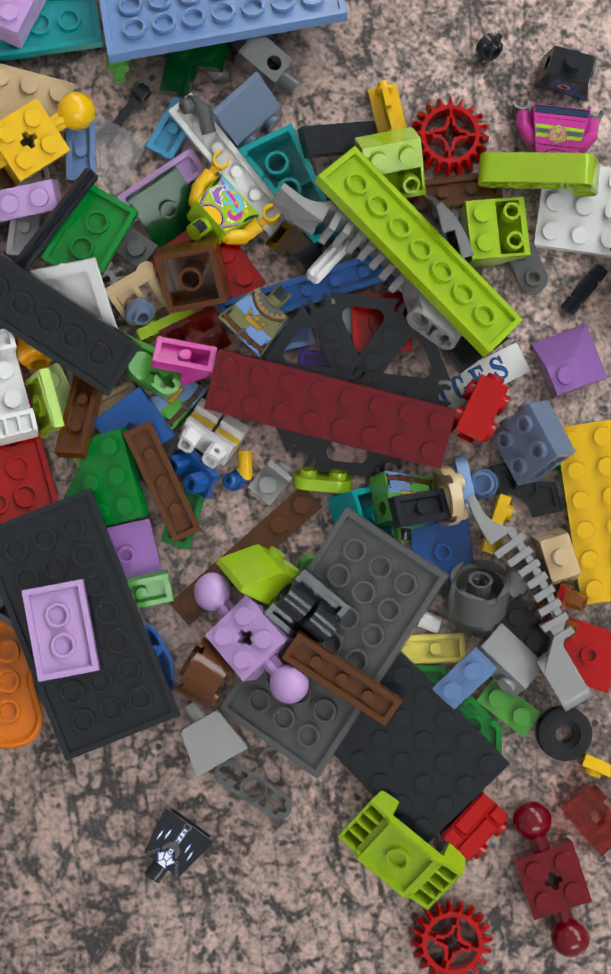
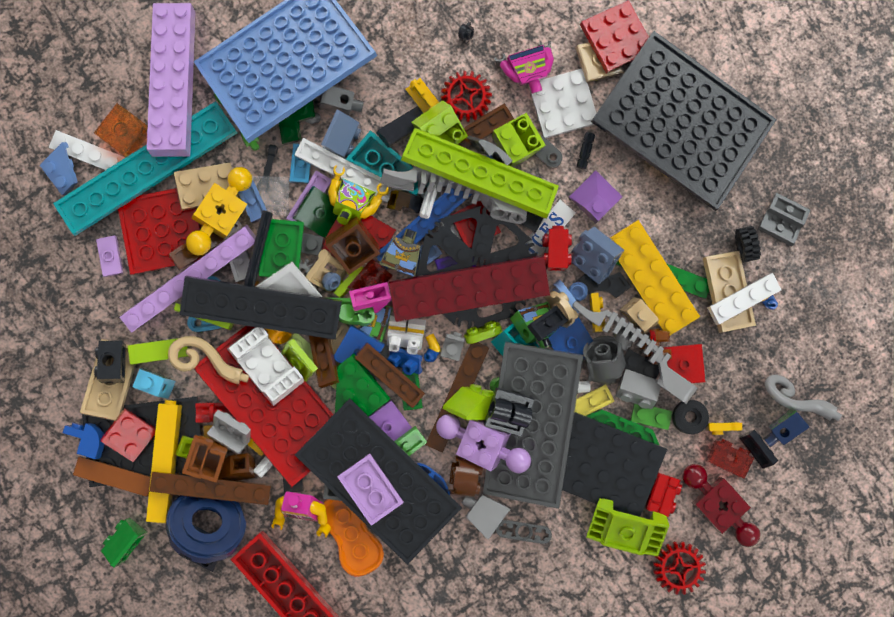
camera: 20 degrees left, 0 degrees up
black torso [144,804,215,883] -> none
dark grey arm [179,95,216,135] -> none
reddish brown plate [281,630,402,726] -> none
medium blue plate [432,646,497,709] -> none
lime beam [478,152,600,197] -> none
black torso [534,46,596,101] -> none

